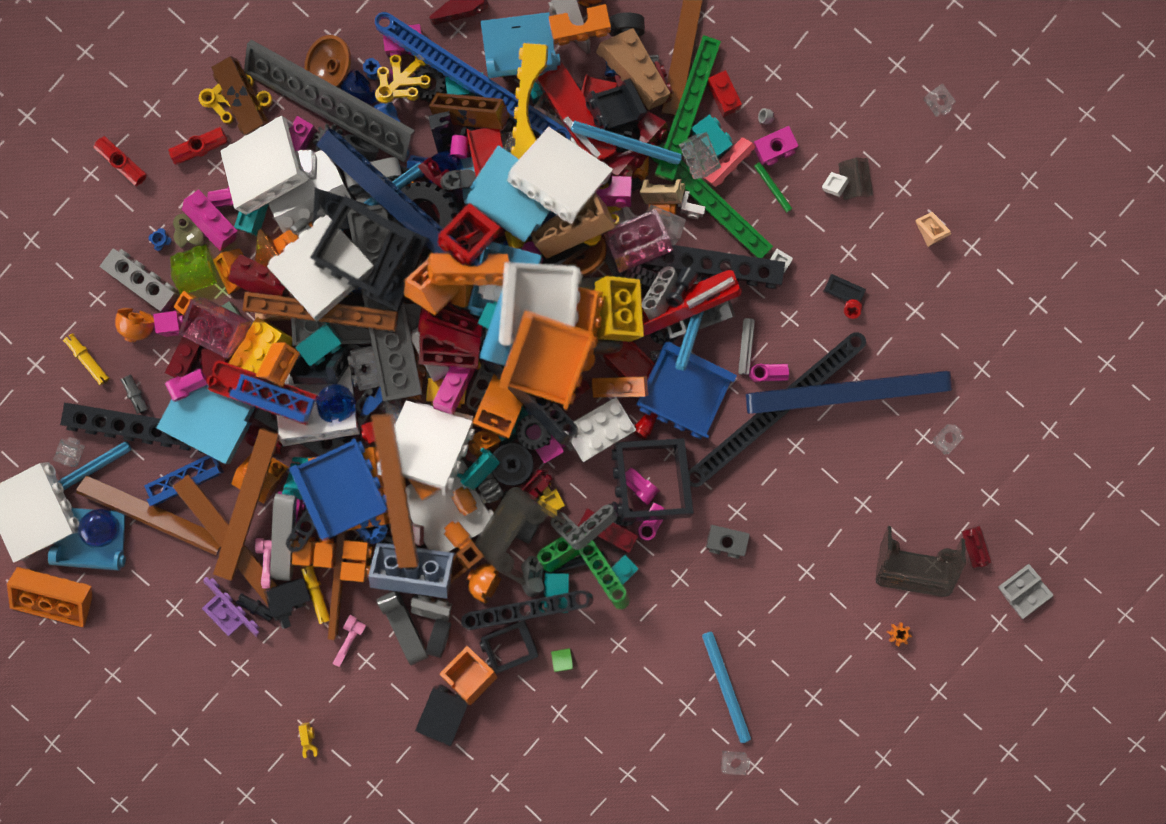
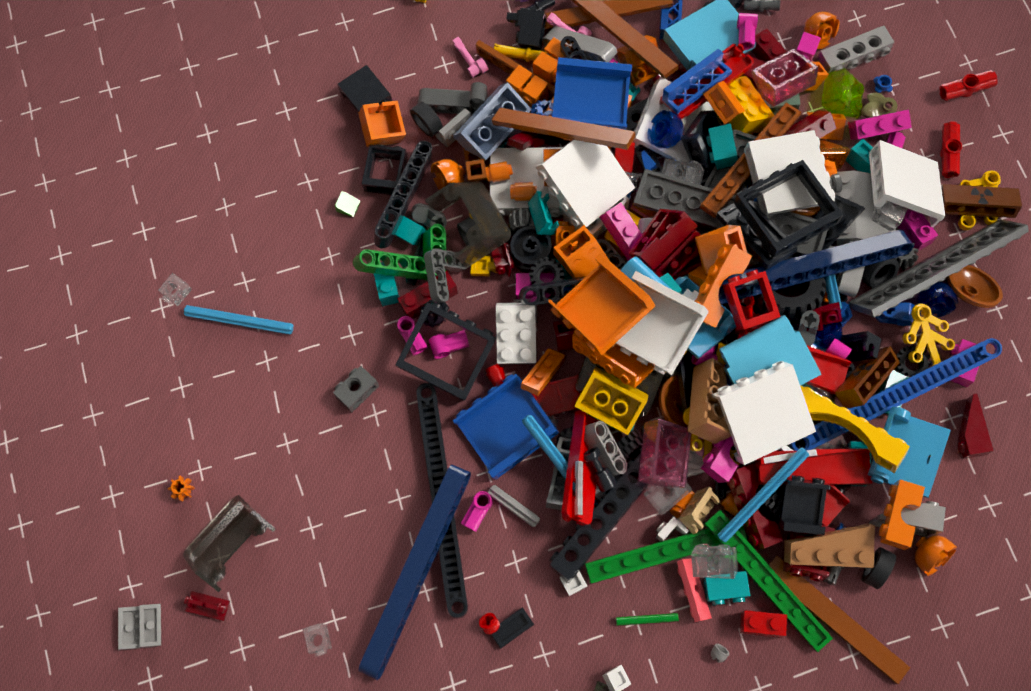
camera: 120 degrees right, 15 degrees down
blue bush [363,58,383,80] -> none
dark pink brick [753,126,799,166] -> none

